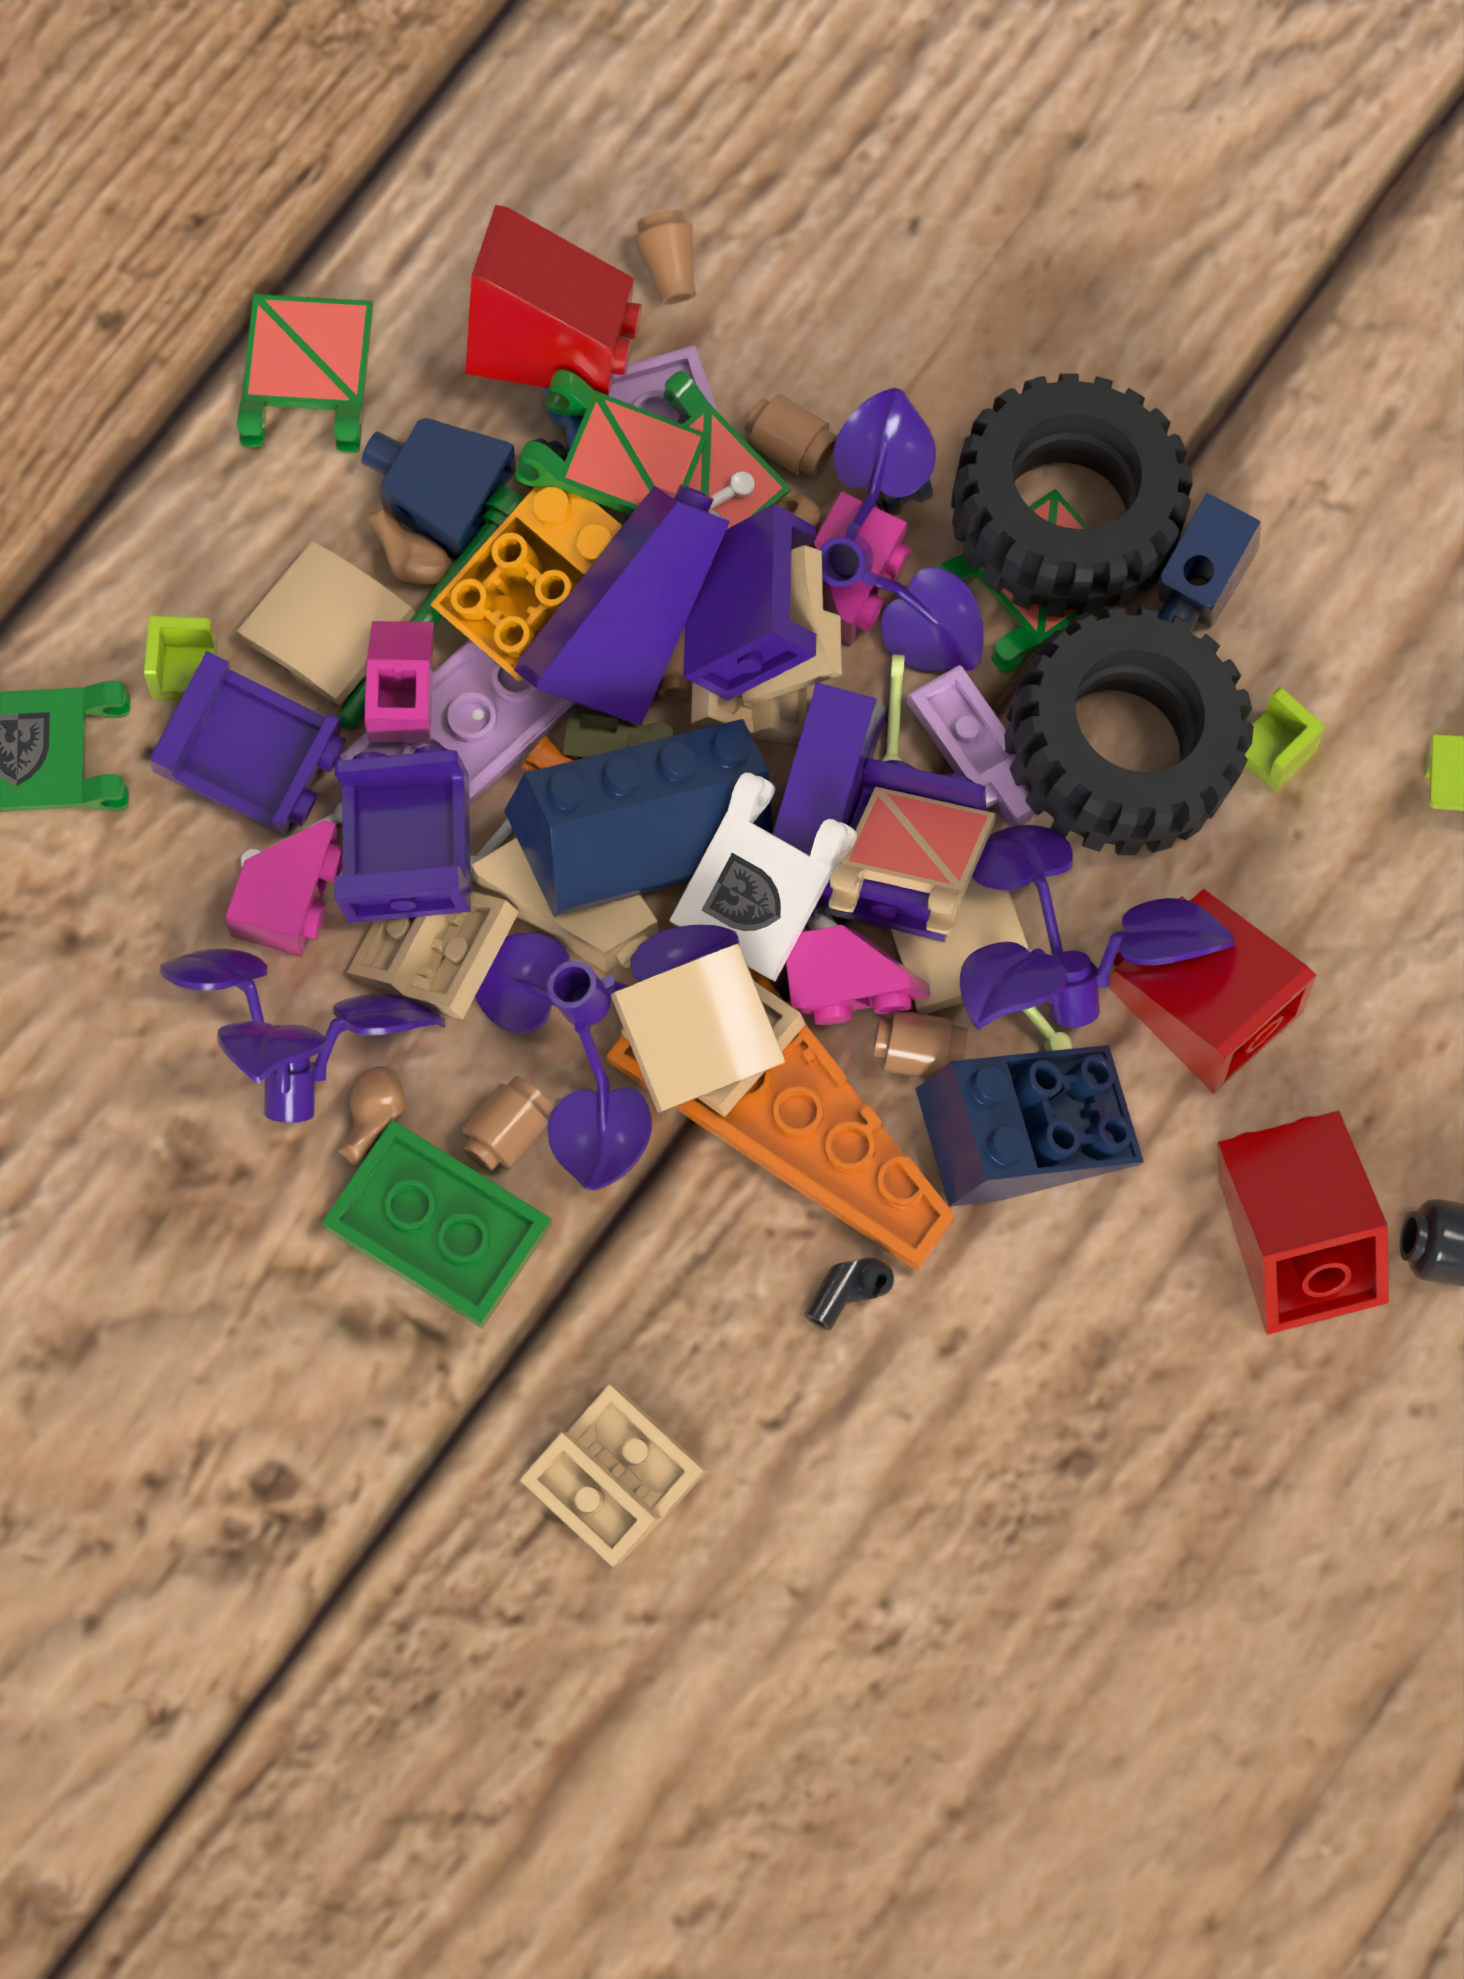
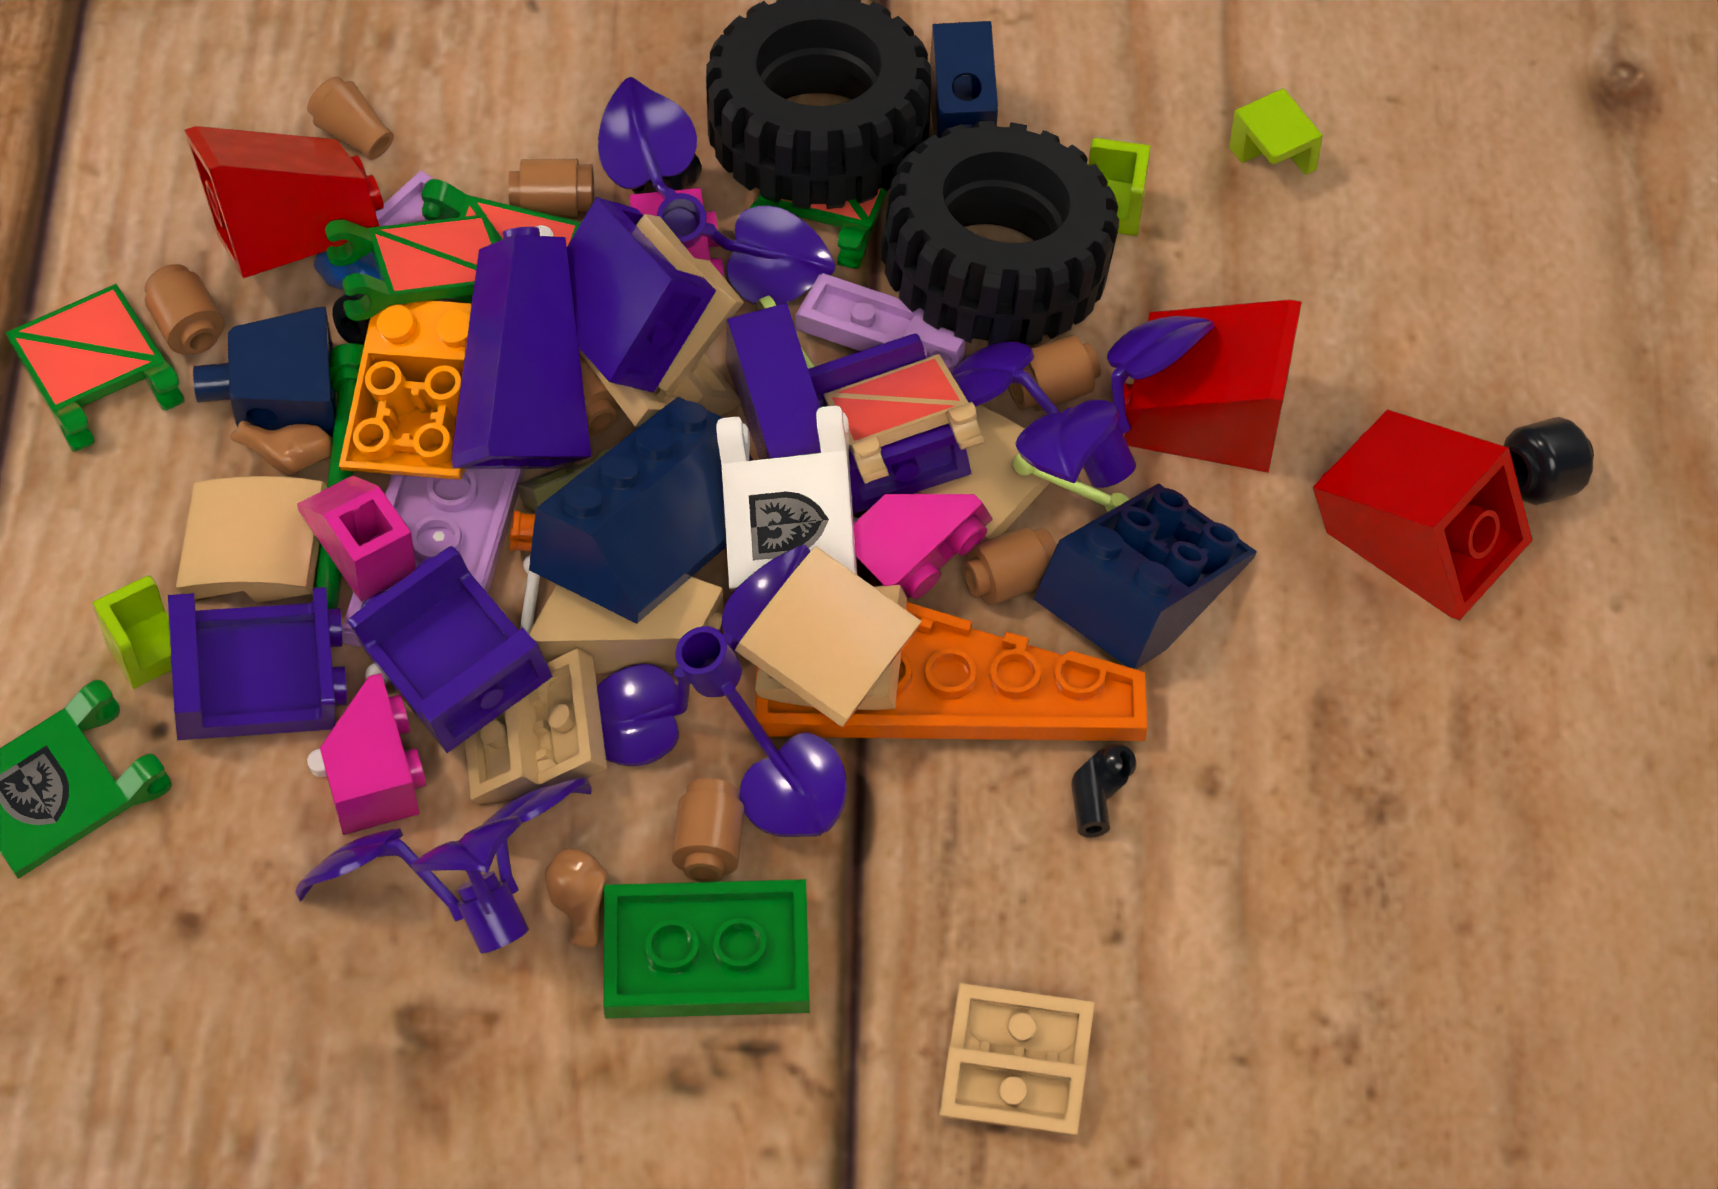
camera: 35 degrees left, 15 degrees down
none -> medium nougat brick [145,264,225,354]
none -> medium nougat brick [1008,335,1101,411]

